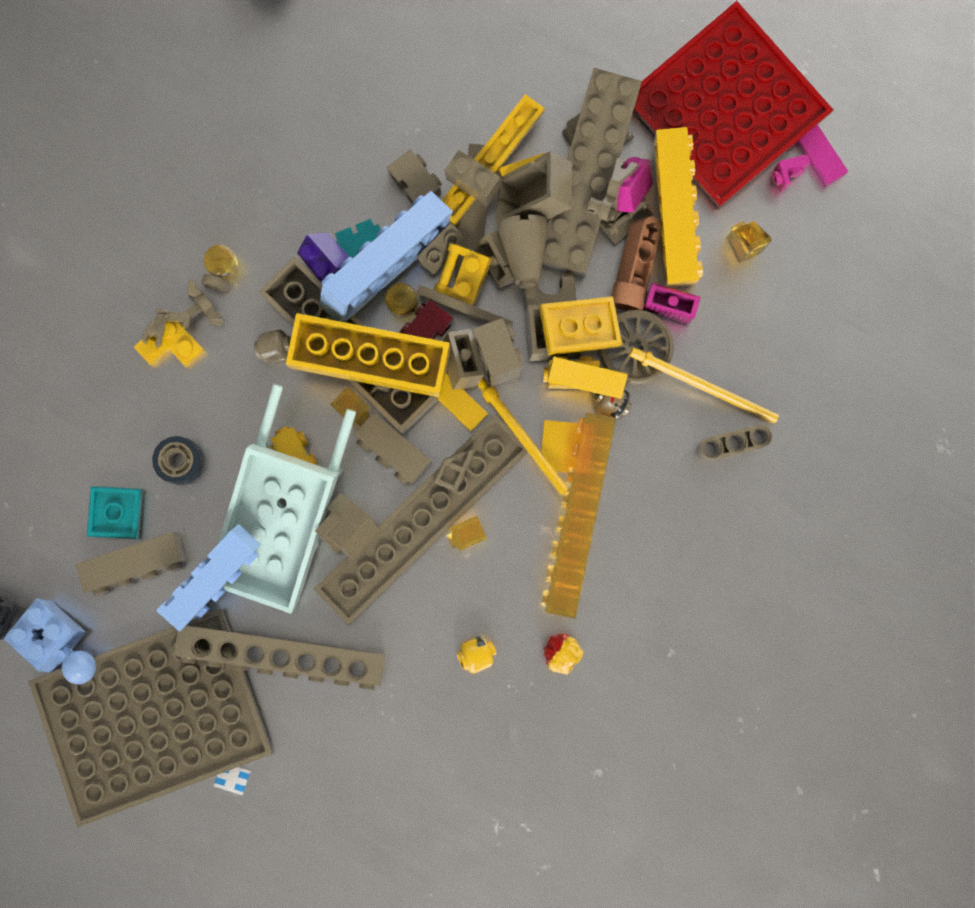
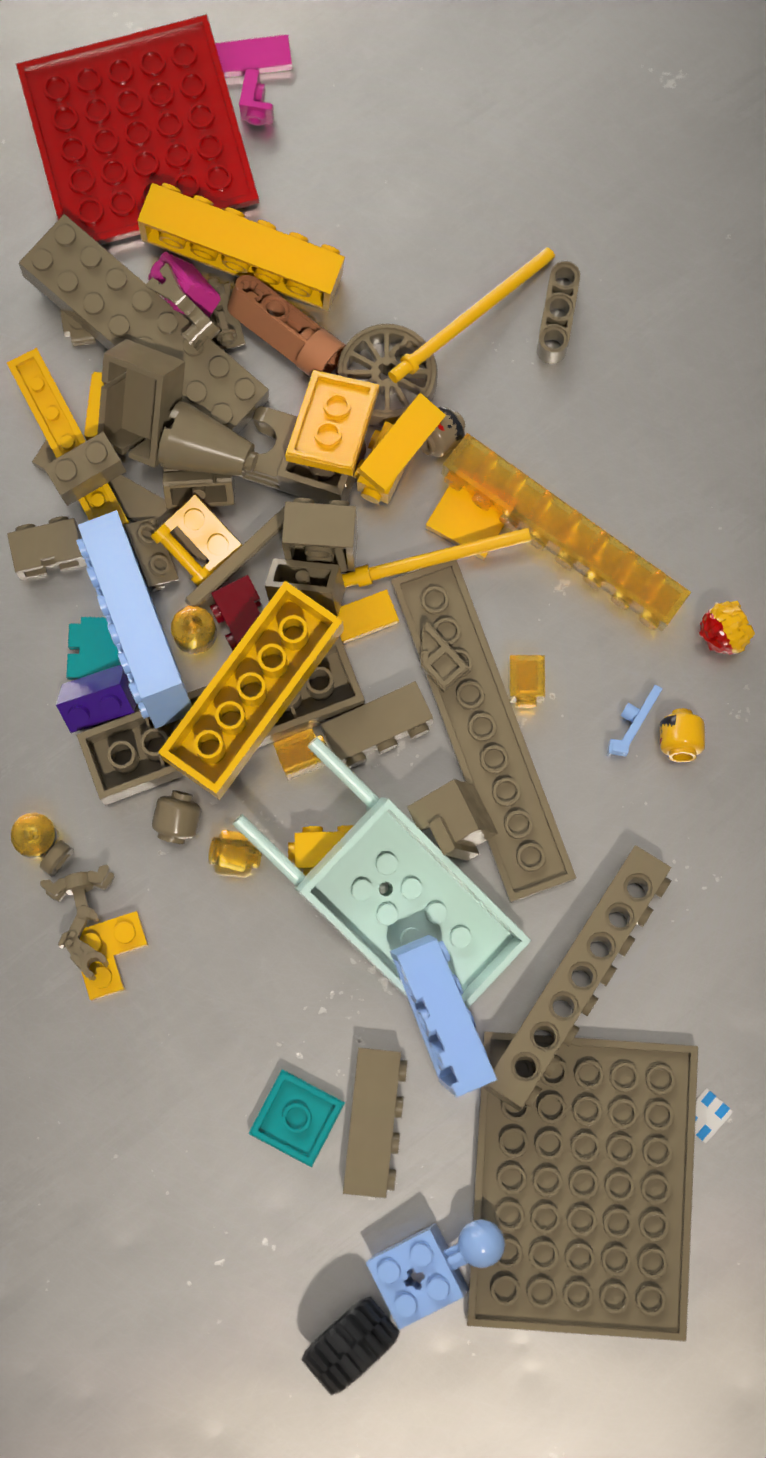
camera: 65 degrees left, 5 degrees down
wheel [152,436,204,485] -> none
dark pink brick [643,282,701,325] -> none
clear yellow slope [726,221,772,263] -> none
none -> clear yellow head [208,830,262,879]
none -> light blue piece [607,684,662,757]

